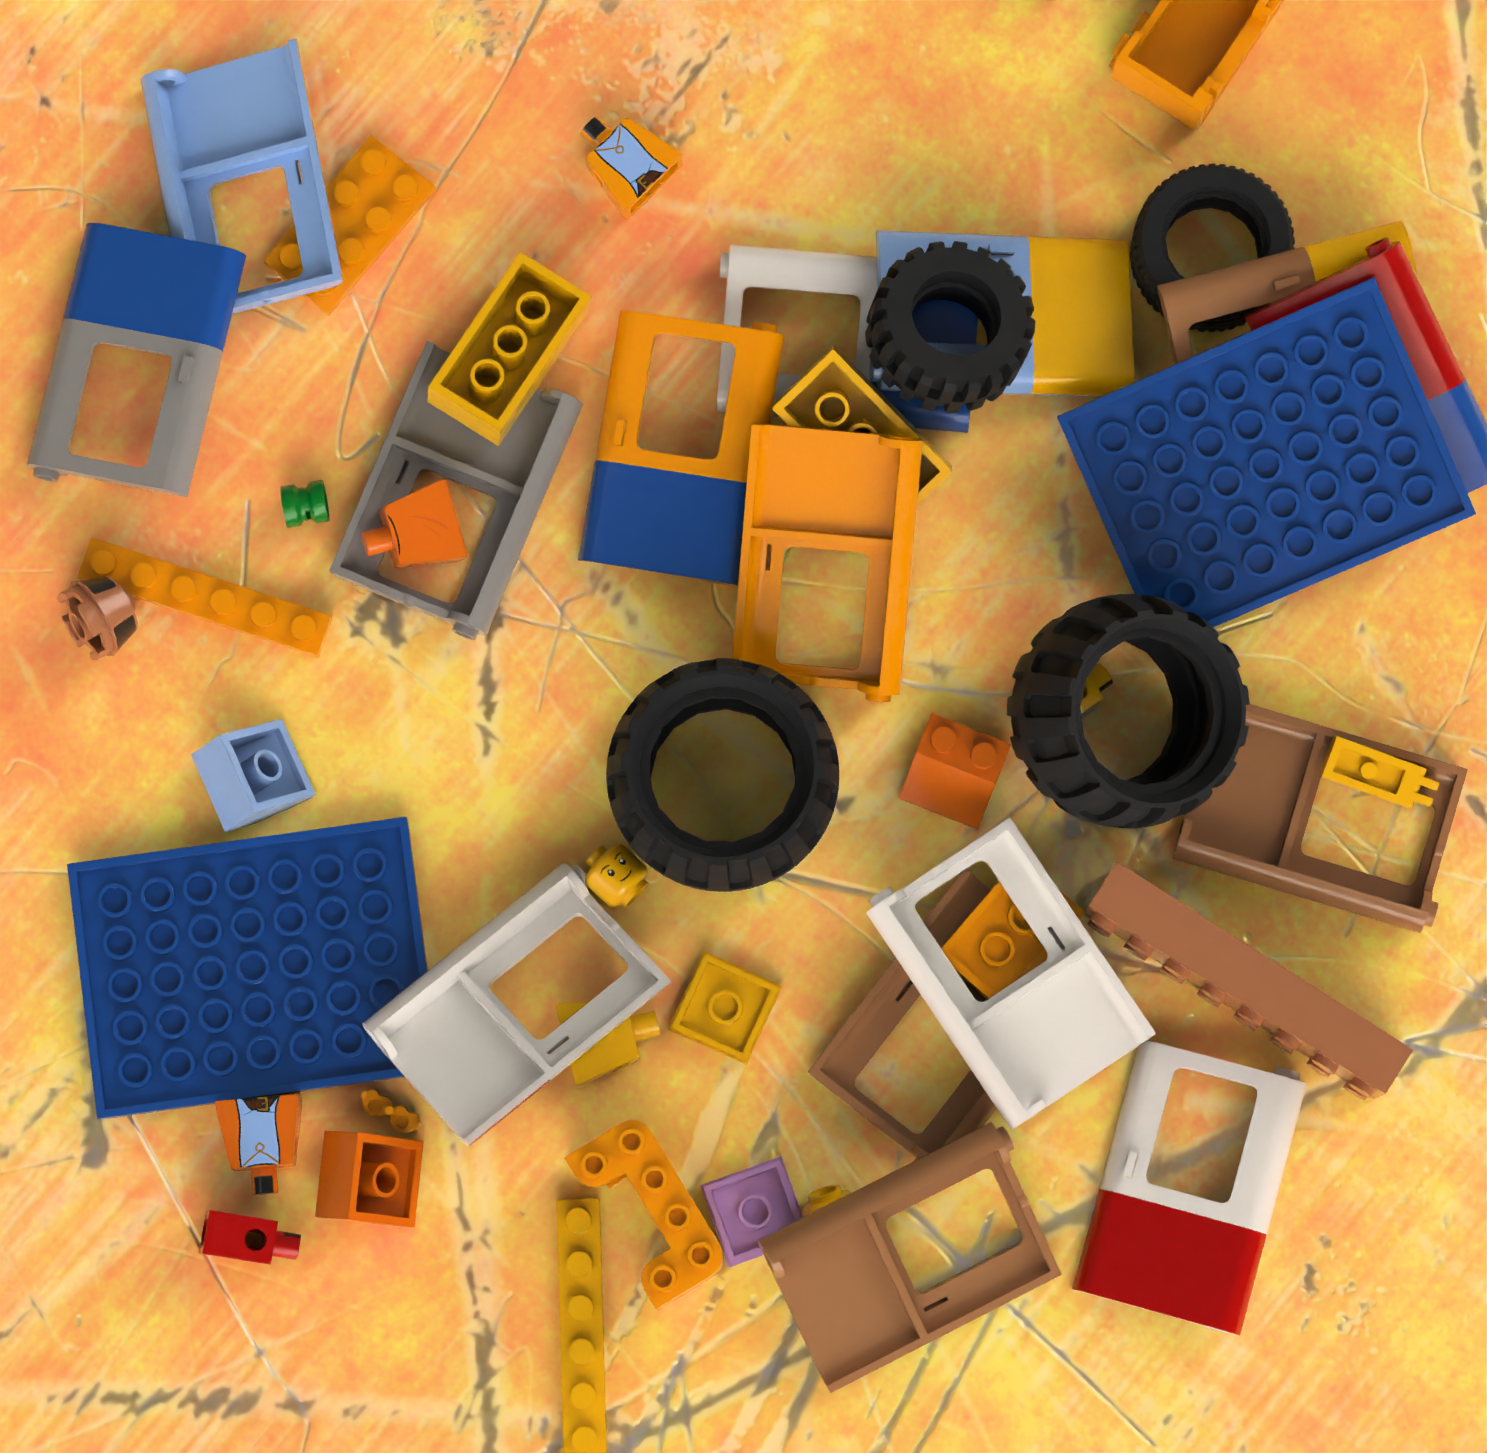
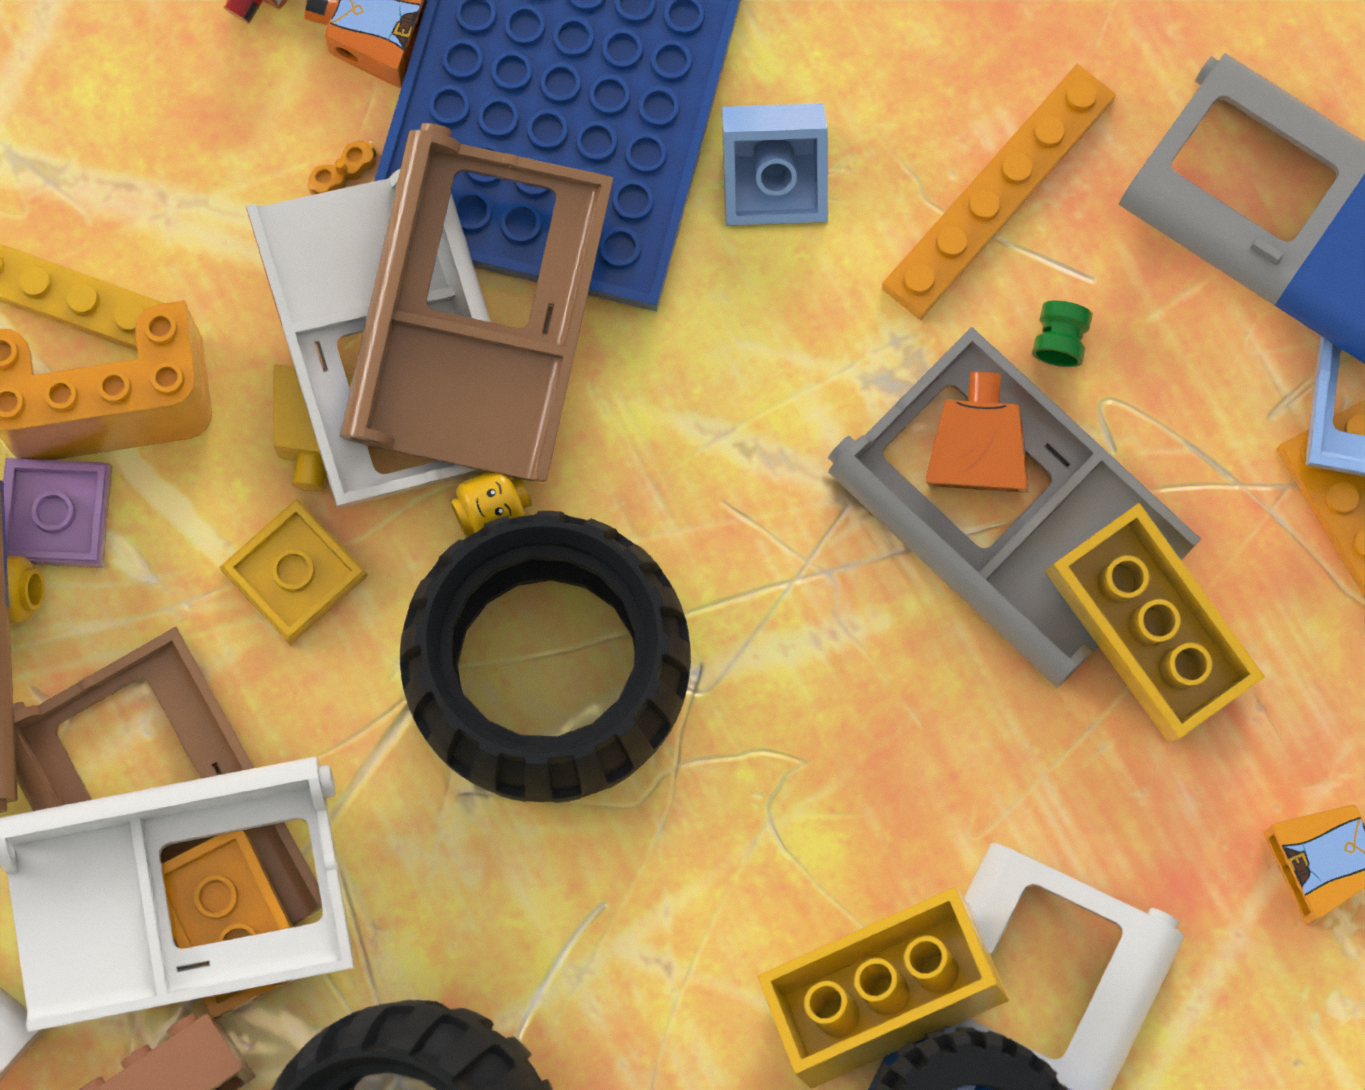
camera: 110 degrees right, 5 degrees down
nougat cone [57,577,138,660] -> none
orange slope [315,1131,424,1227] -> none
piece [578,310,784,587] -> none
light orange piece [732,424,923,702] -> none
orange slope [898,713,1011,830] -> none
none -> medium nougat piece [340,123,614,482]

